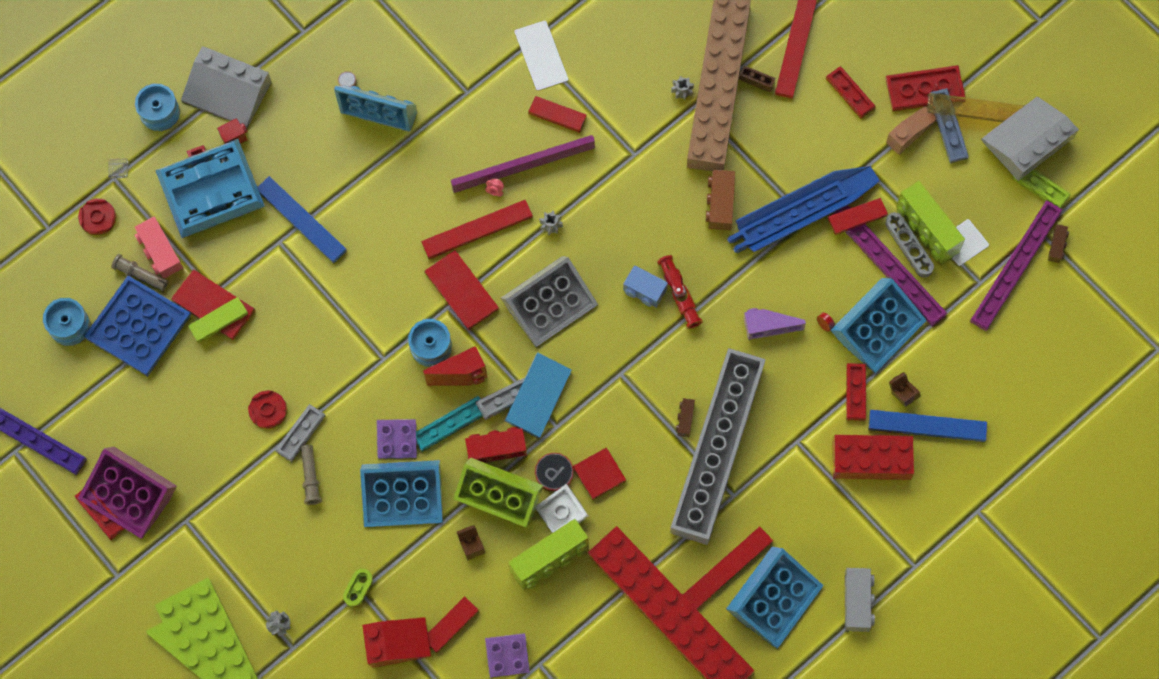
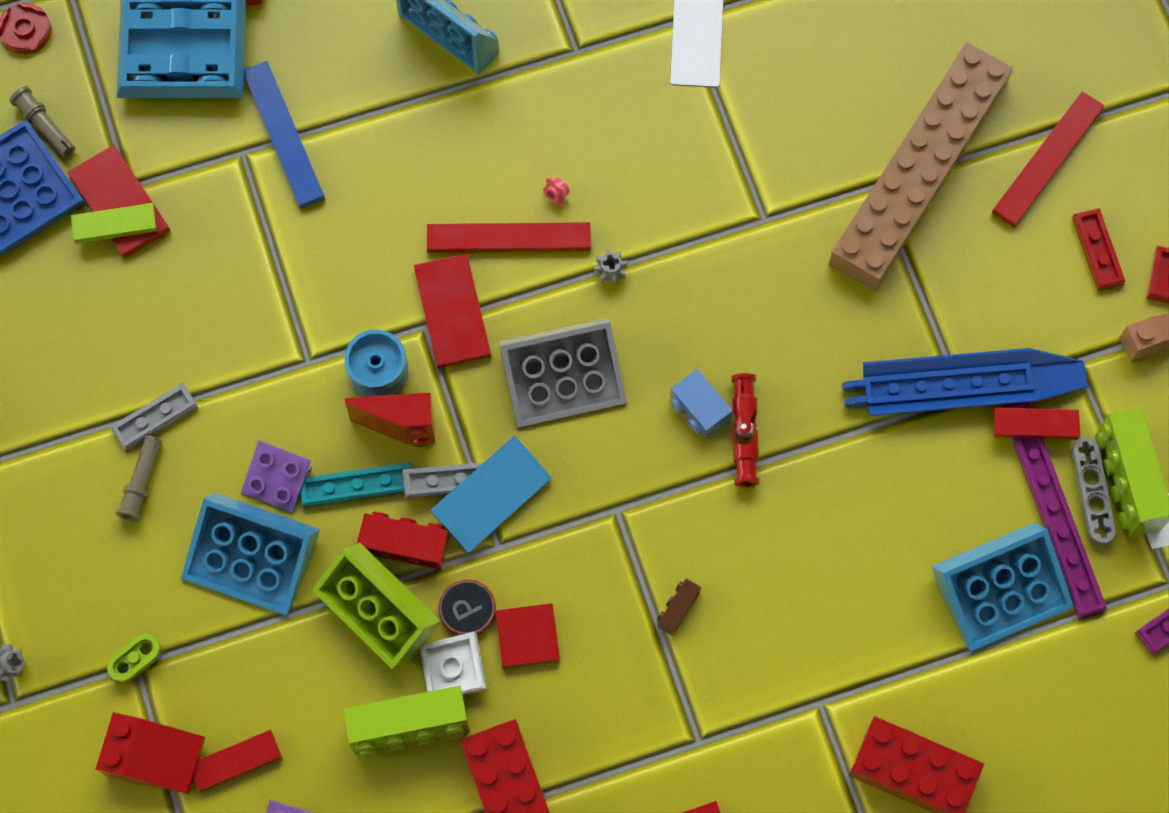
camera: 20 degrees right, 0 degrees up
coral brick [135,216,183,279] -> none
red tile [248,390,287,429] -> none
magenta tile [450,135,595,193] -> none
reddish brown bracket [457,525,486,561] -> none
red tile [528,96,587,133] -> none
light grey brick [670,348,765,545] -> none
light grey gear [671,76,694,100] -> none
dark orange brick [706,170,735,230] -> none
reddish brown piece [739,65,776,92] -> none
medium lavender slope [743,308,806,340] -> none
red tile [817,312,835,332] -> none
red tile [846,363,866,421] -> none
blue tile [868,410,987,442] -> none
reddish brown bracket [889,372,921,407] -> none

